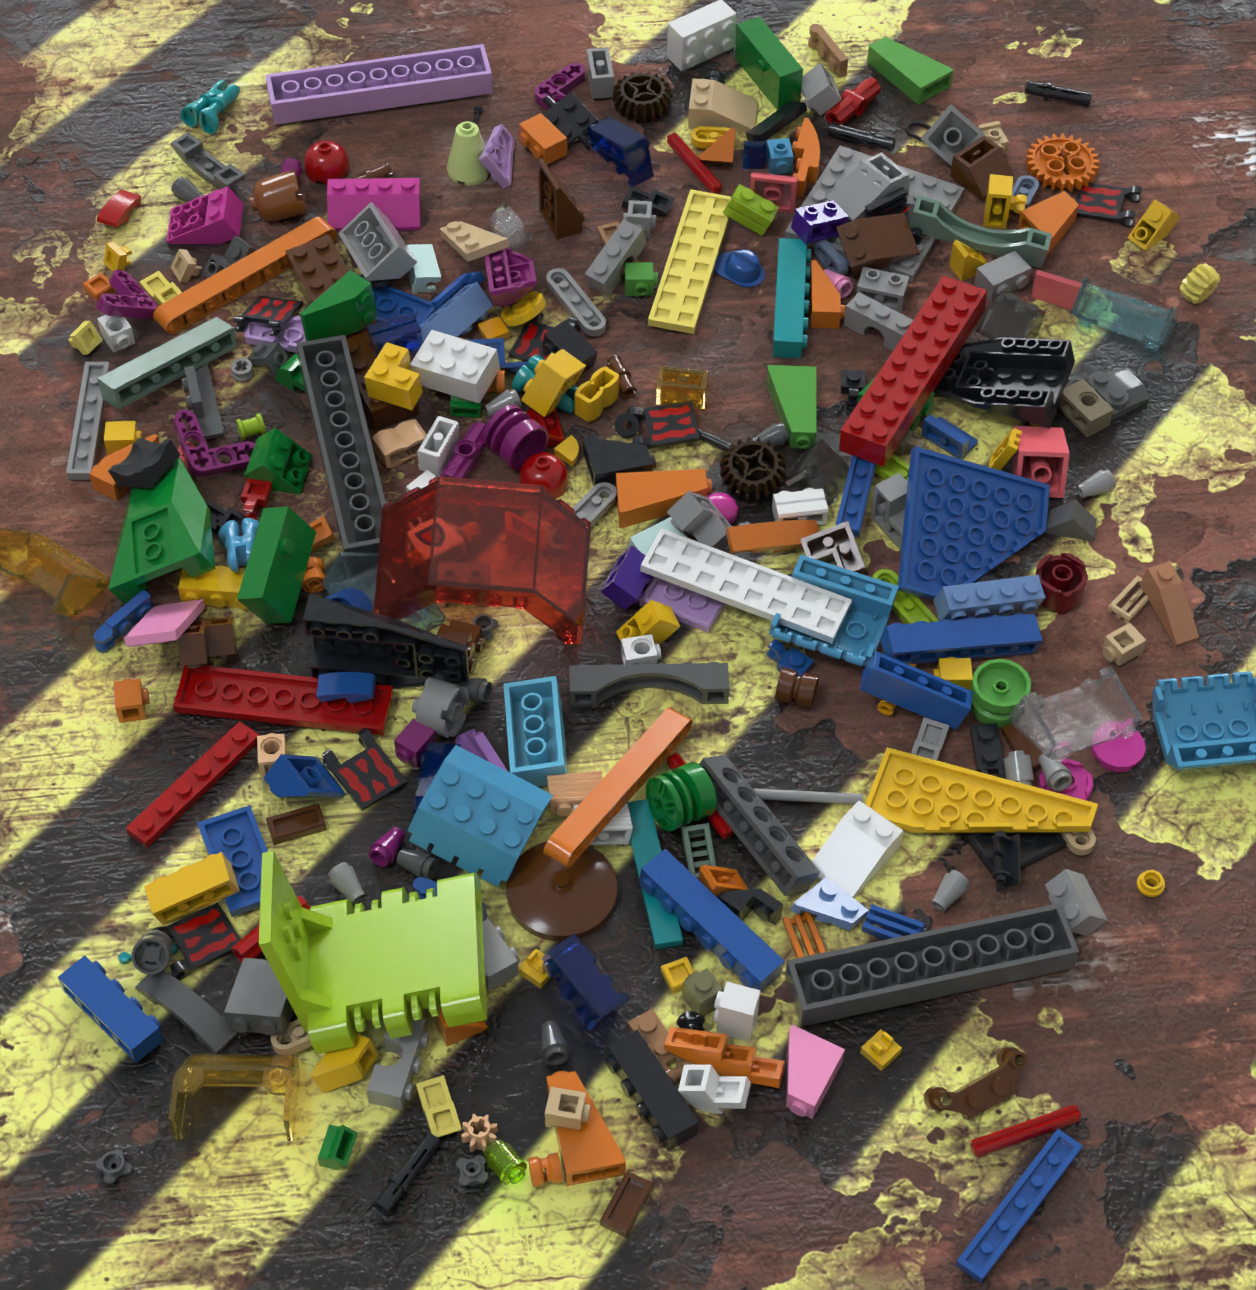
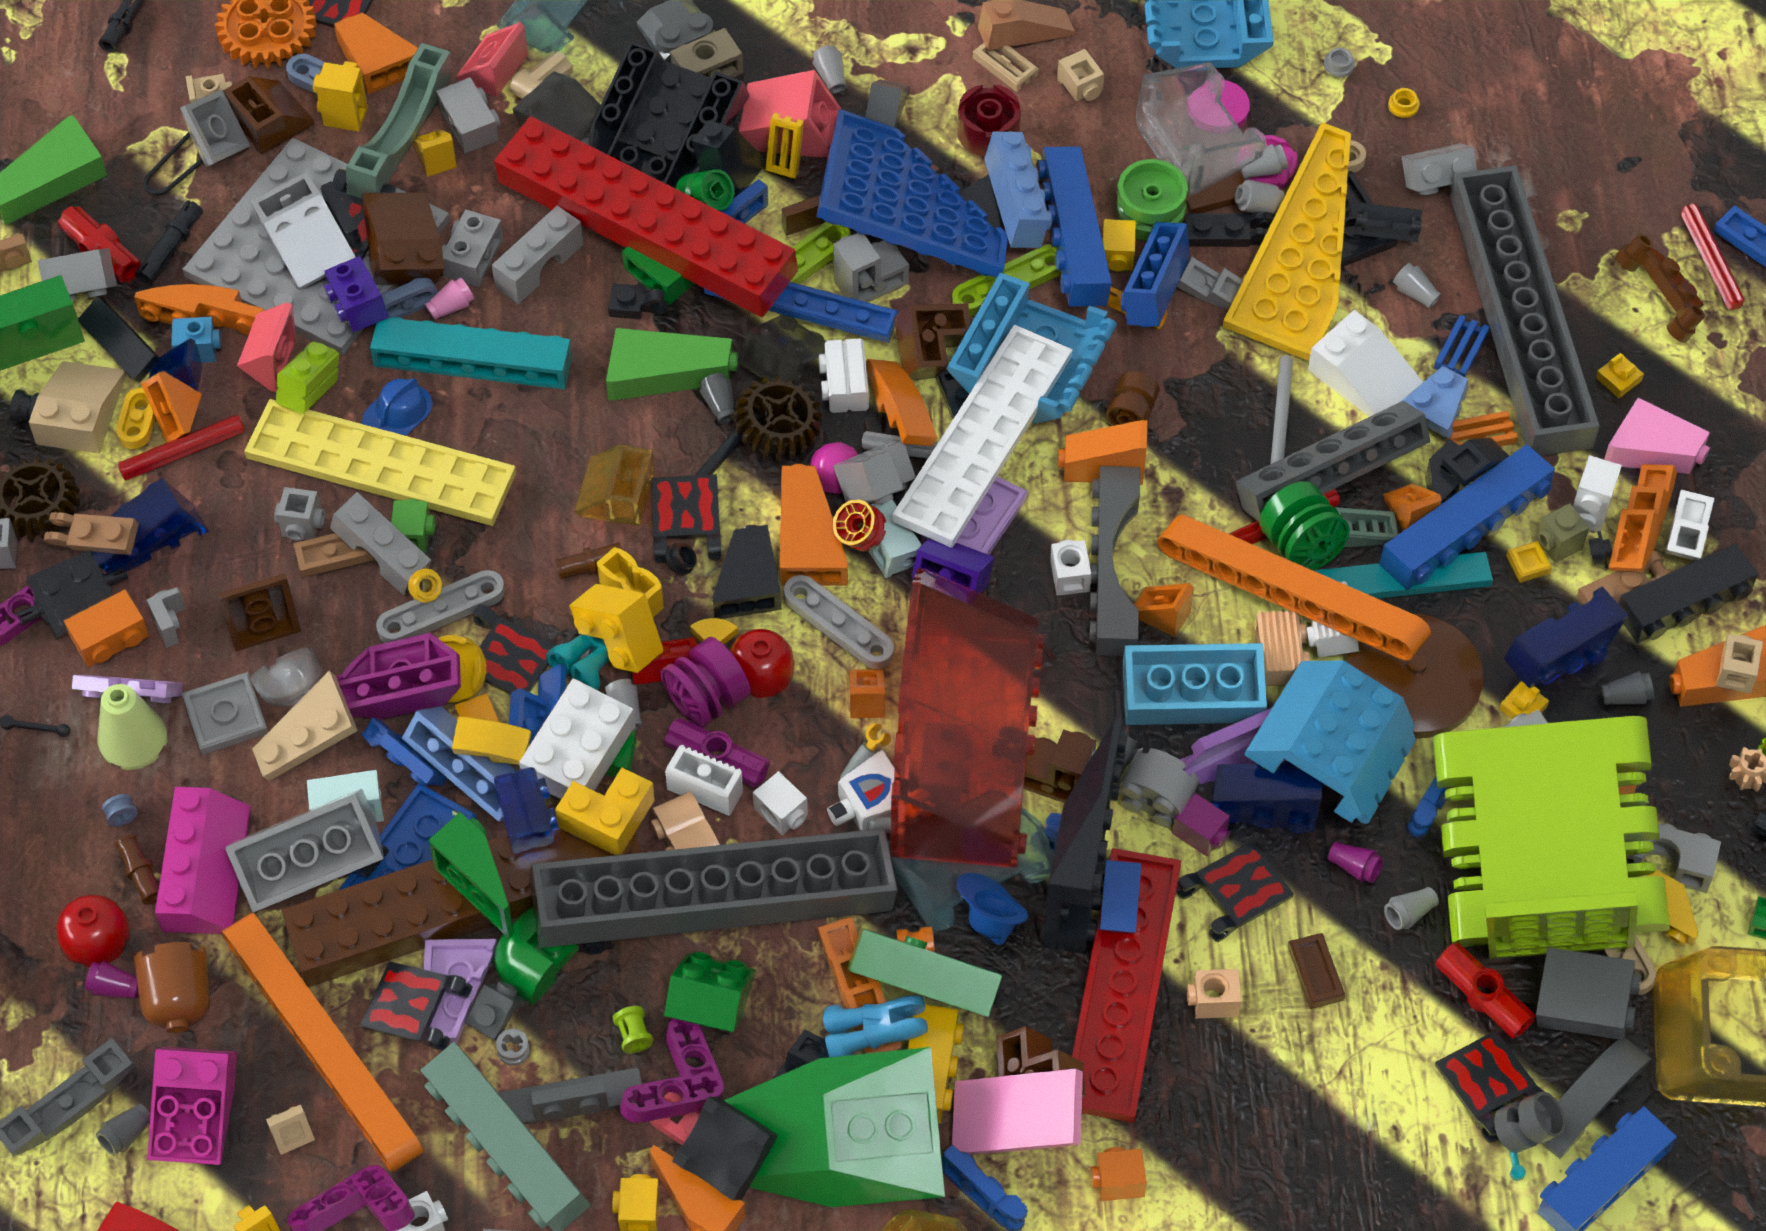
camera: 85 degrees left, 5 degrees up
red plate [126,721,259,848] -> none
light yellow slope [139,271,182,306] -> none
yellow brick [144,852,240,925] -> none
blue plate [197,805,268,917] -> none
dark grey slope [202,236,255,278] -> none
red plate [241,478,273,520] -> none
blue slope [263,754,346,798] -> none
dark grey cone [397,849,440,880] -> none
light yellow slope [415,1075,462,1138] -> none
black brick [542,320,597,373] -> none
yellow slope [616,600,680,644] -> none
black slope [621,186,674,216] -> none
blue plate [766,639,814,677] -> none
orange slope [810,260,845,329] -> none
none -> medium nougat hinge [44,512,139,555]
none -> sand blue bush [102,794,138,827]
none -> light grey bracket [146,587,185,648]
none -> light grey tile [182,672,268,755]
none -> yellow plate [408,569,442,603]
none -> yellow slope [452,716,531,765]
none -> tan piece [510,51,573,109]
none -> green wheel [676,169,735,211]
none -> black slope [692,120,766,199]
none -> red wheel [833,499,887,552]
none -> orange slope [1058,420,1147,485]
none -> orange slope [1134,583,1194,637]
none -> light grey plate [1324,48,1355,77]
none -> black slope [1442,438,1509,487]

